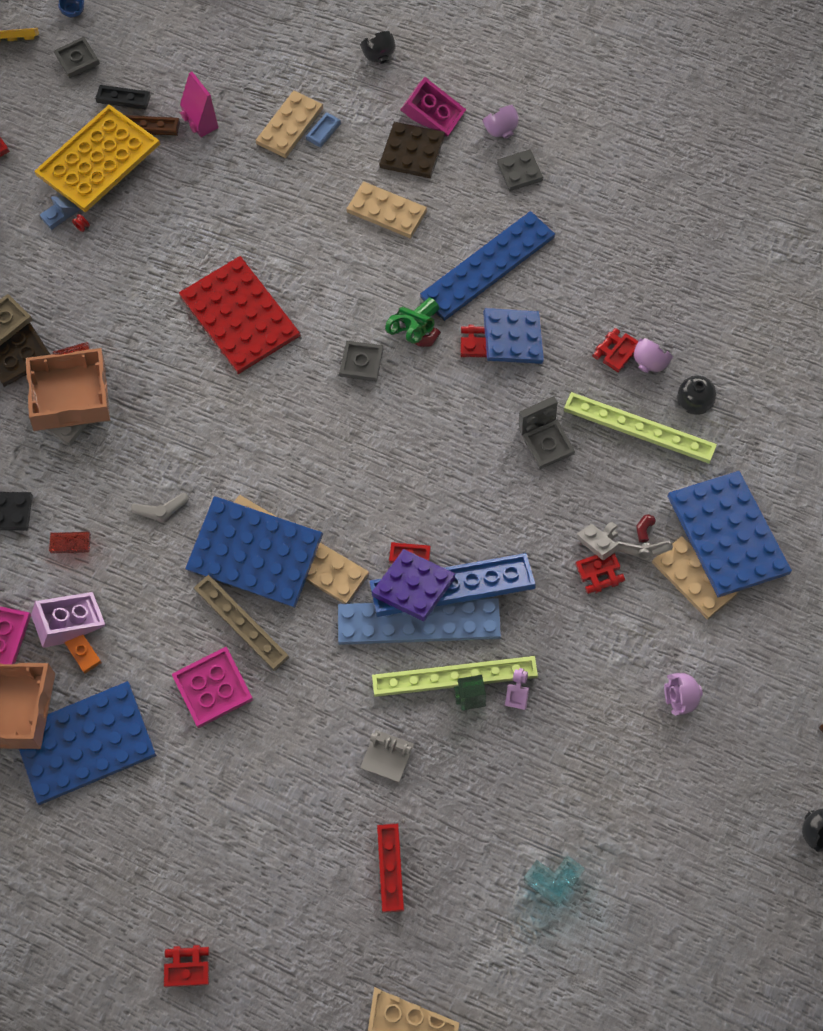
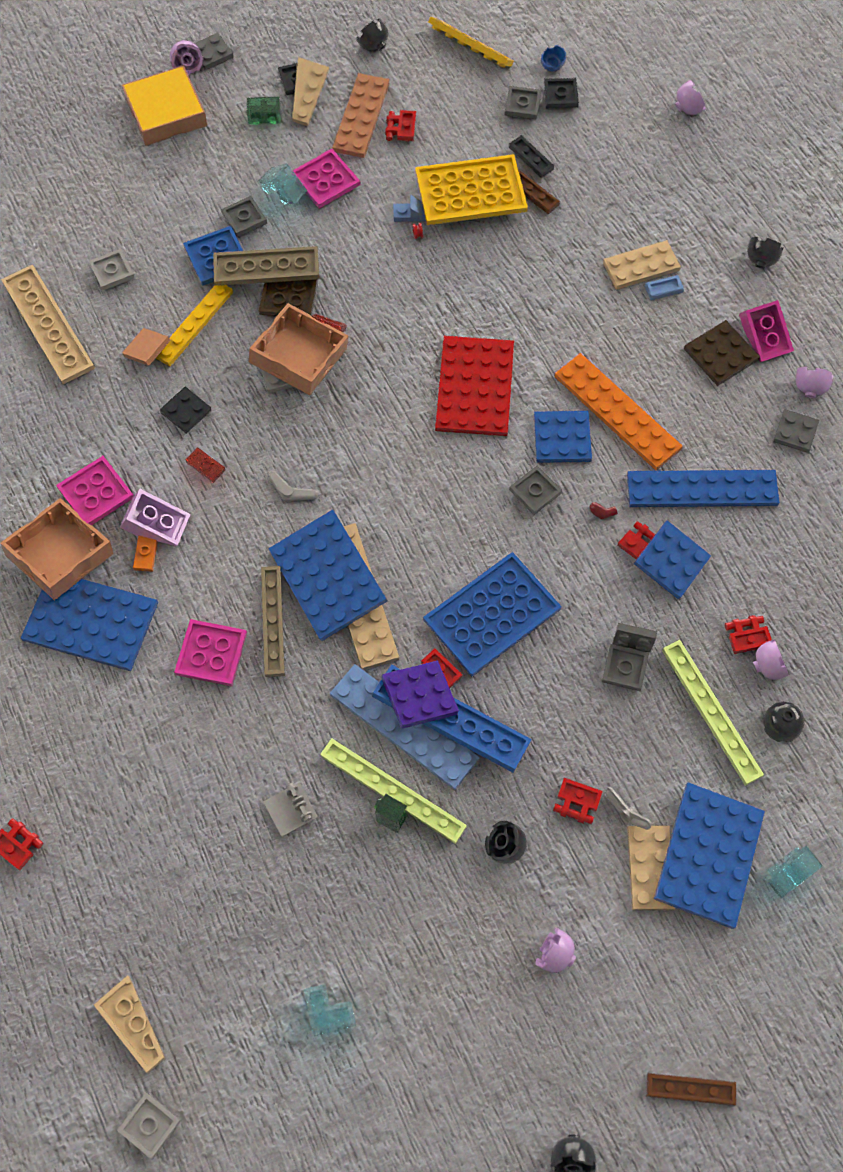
camera: 35 degrees right, 0 degrees up
dark pink slope [180,72,218,138] -> none
tan plate [347,181,427,239] -> none
red plate [377,823,404,913] -> none
green connector [385,298,439,344] -> none
lavender plate [505,668,529,710] -> none
light grey plate [577,522,618,560] -> none
dark red arm [636,514,656,543] -> none
none -> blue plate [423,552,562,677]
none -> black cylinder [485,821,527,864]
none -> blue plate [534,411,592,463]
none -> black plate [544,78,579,108]
none -> orange plate [554,353,683,470]
none -> clear light blue brick [765,846,823,898]

